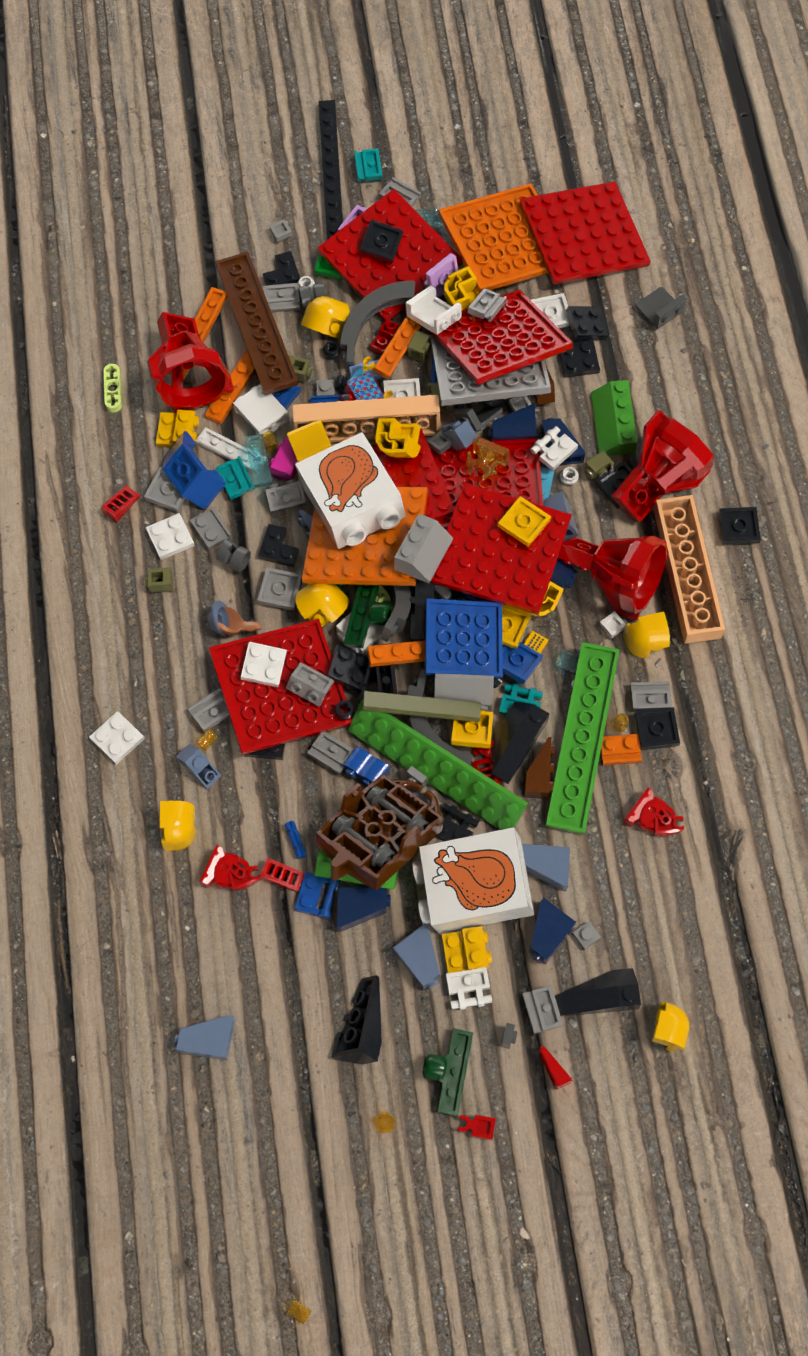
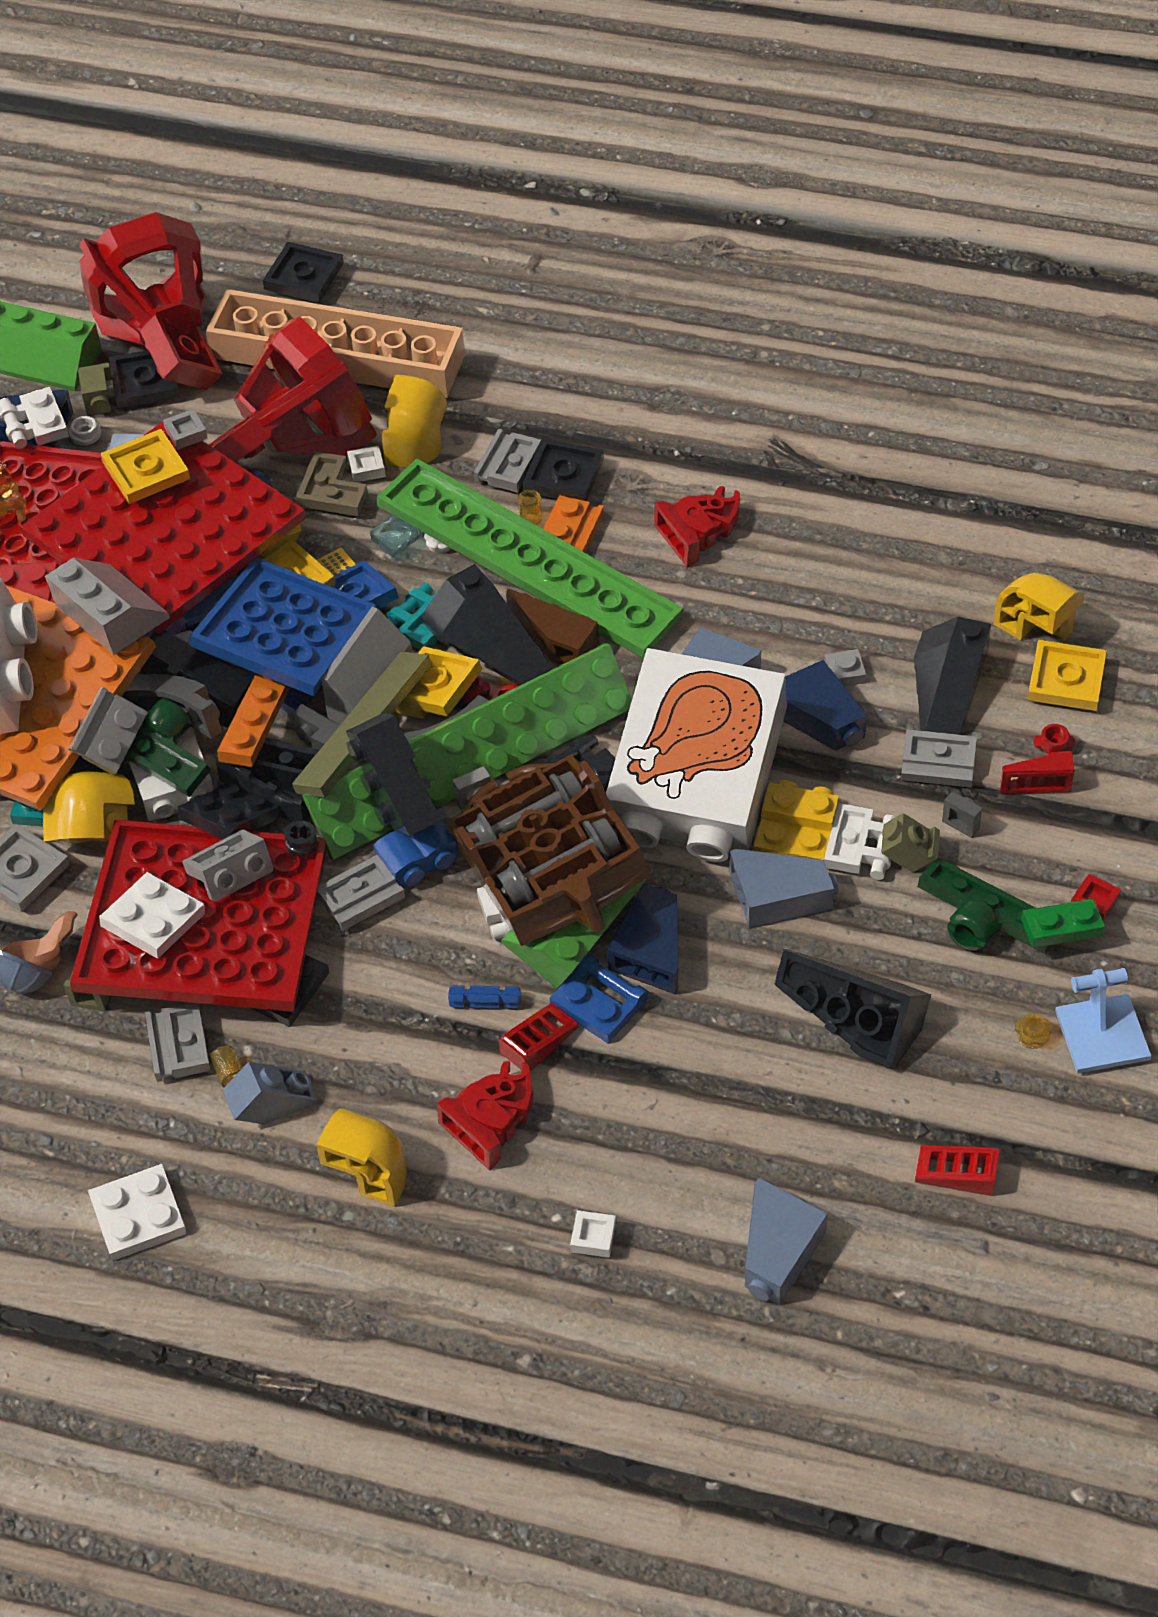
camera: 65 degrees left, 15 degrees down
none -> light grey plate [68,687,147,775]
none -> light grey plate [163,409,208,450]
none -> dark tan plate [295,452,368,516]
none -> black wedge [346,713,447,836]
none -> white plate [570,1210,616,1258]
none -> olive brick [881,813,940,873]
none -> red slope [915,1145,1000,1196]
none -> green plate [1021,899,1105,948]
none -> yellow plate [1027,640,1107,711]
none -> red plate [1033,724,1076,755]
none -> light blue plate [1055,968,1151,1074]

